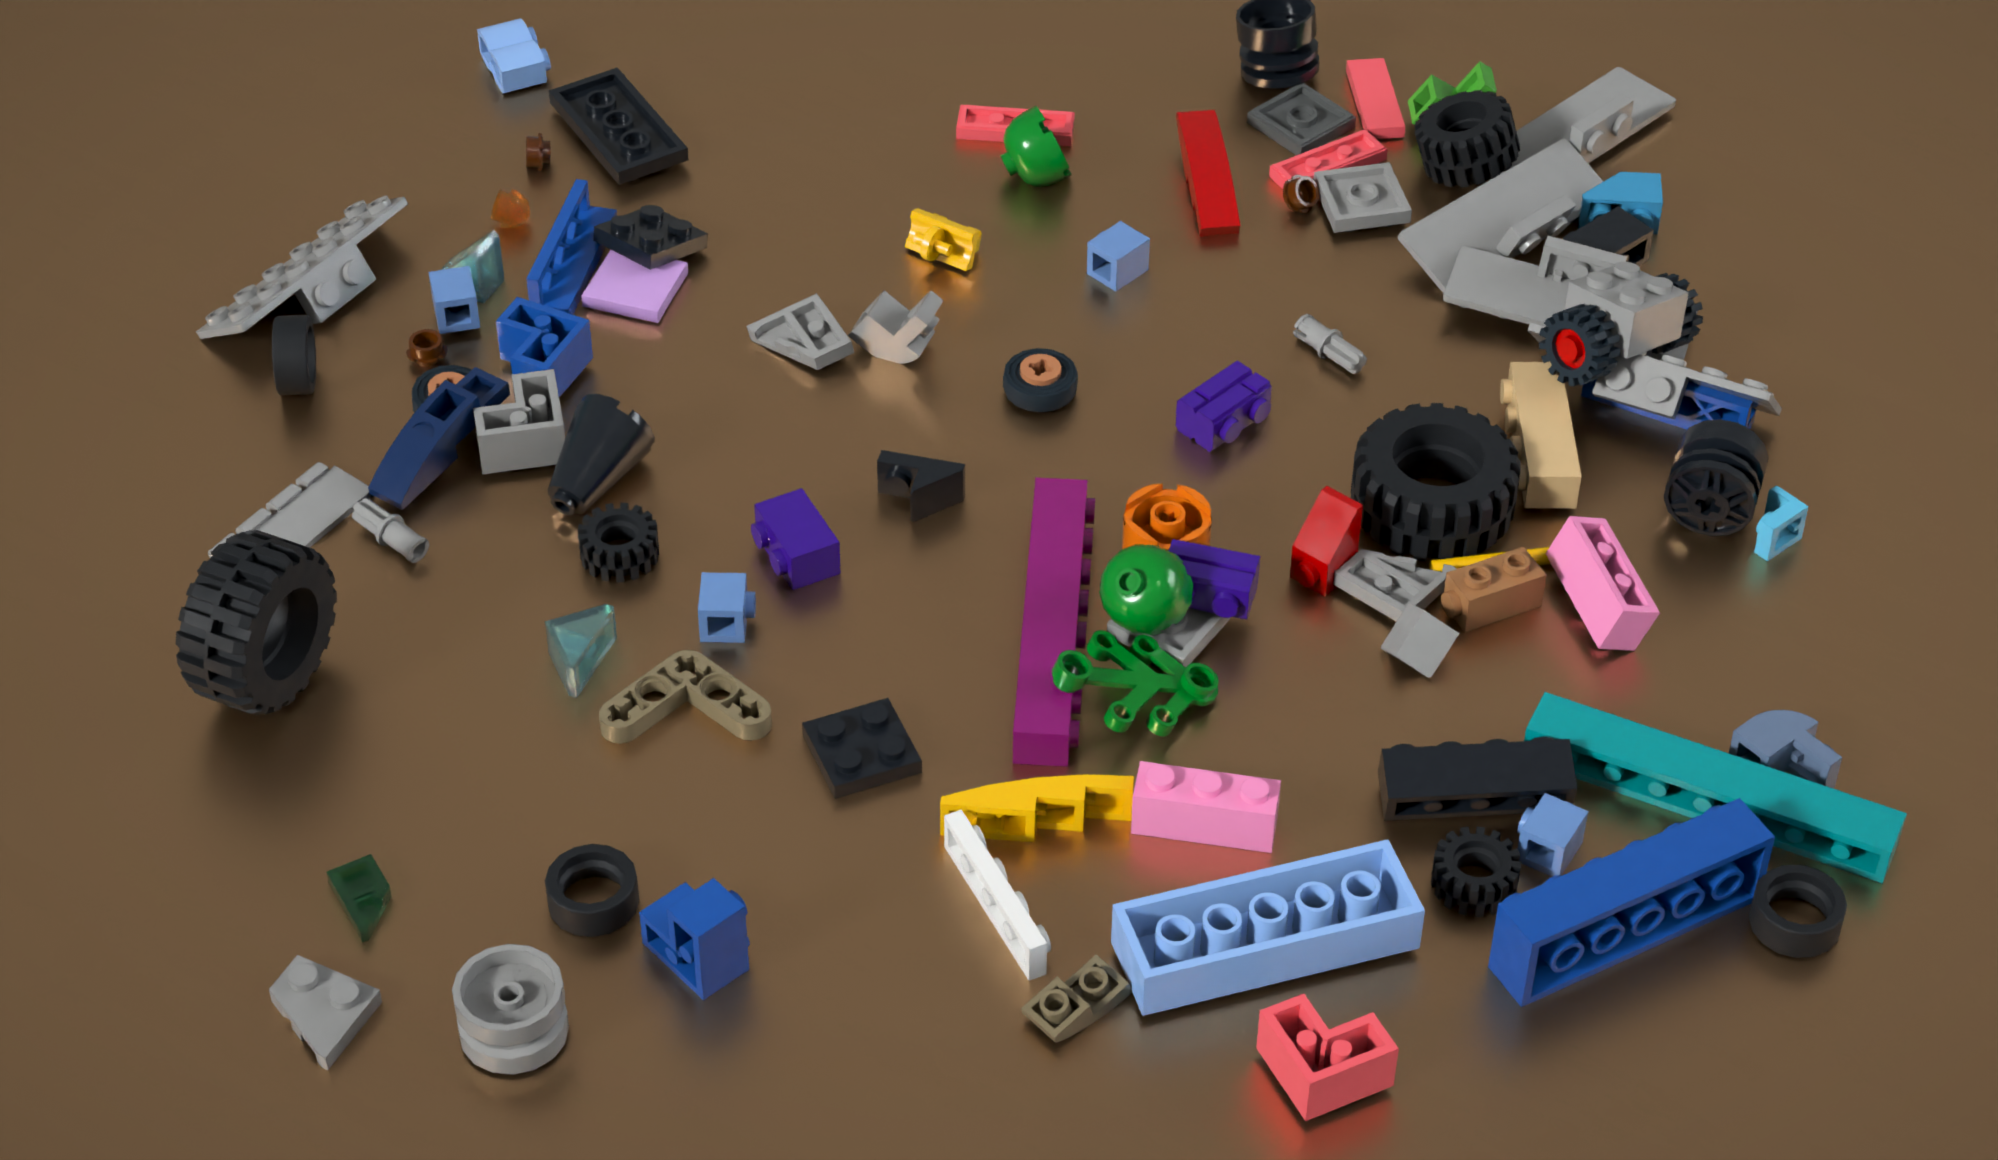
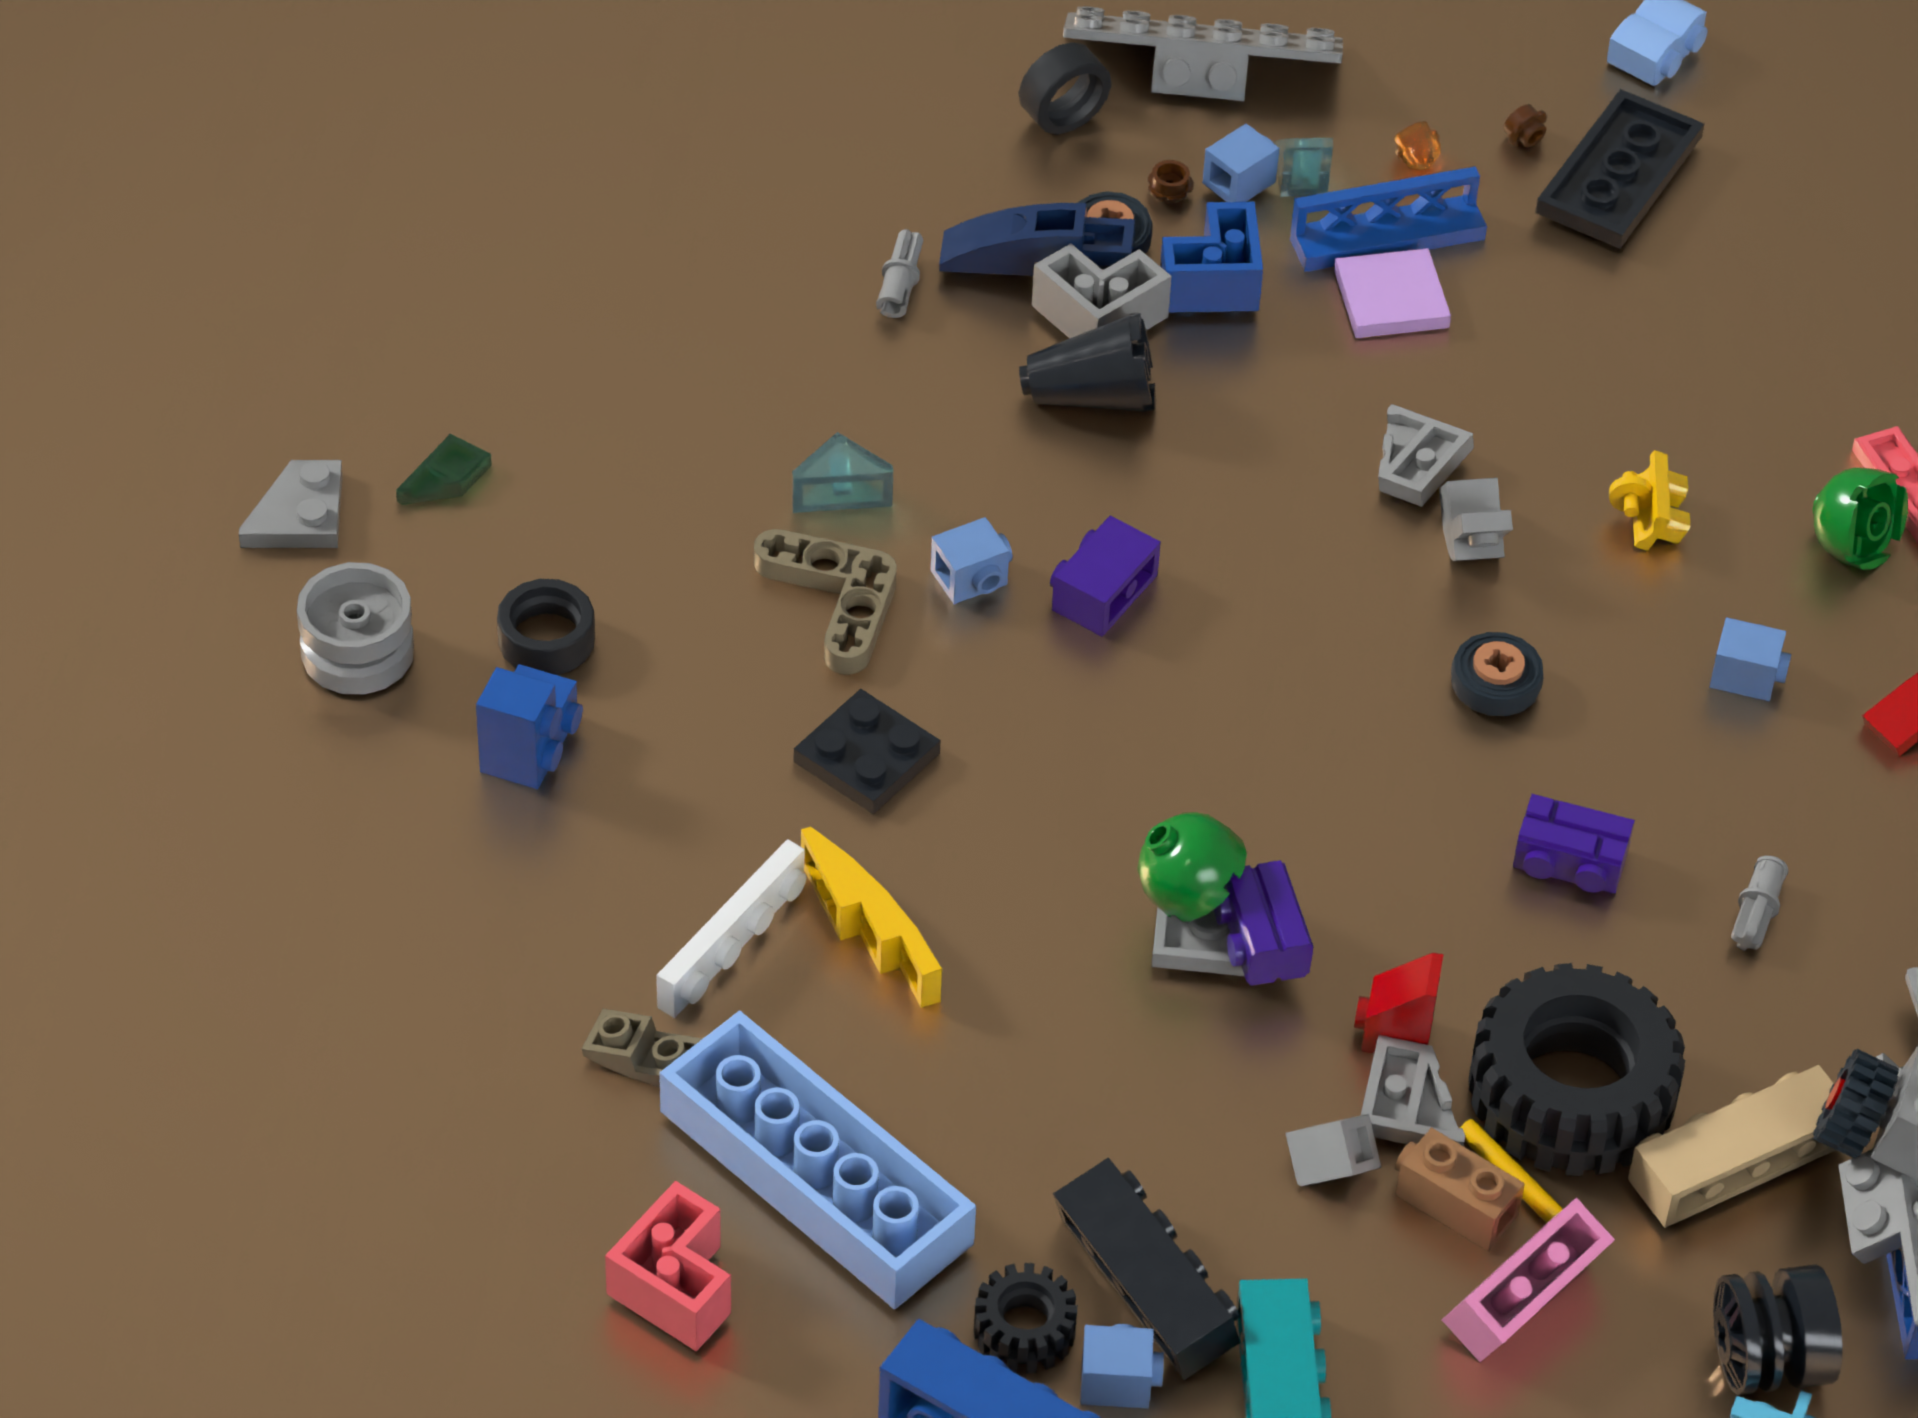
camera: 60 degrees right, 5 degrees up
black tyre [175,530,337,715] -> none
light grey windscreen [208,462,373,558] -> none
black tyre [578,502,659,583] -> none
black plate [593,205,708,270] -> none
black slope [877,450,965,522] -> none
magenta brick [1013,477,1095,767] -> none
green plant [1052,630,1219,737] -> none
orange brick [1122,483,1212,551] -> none
bright pink brick [1131,761,1281,853] -> none

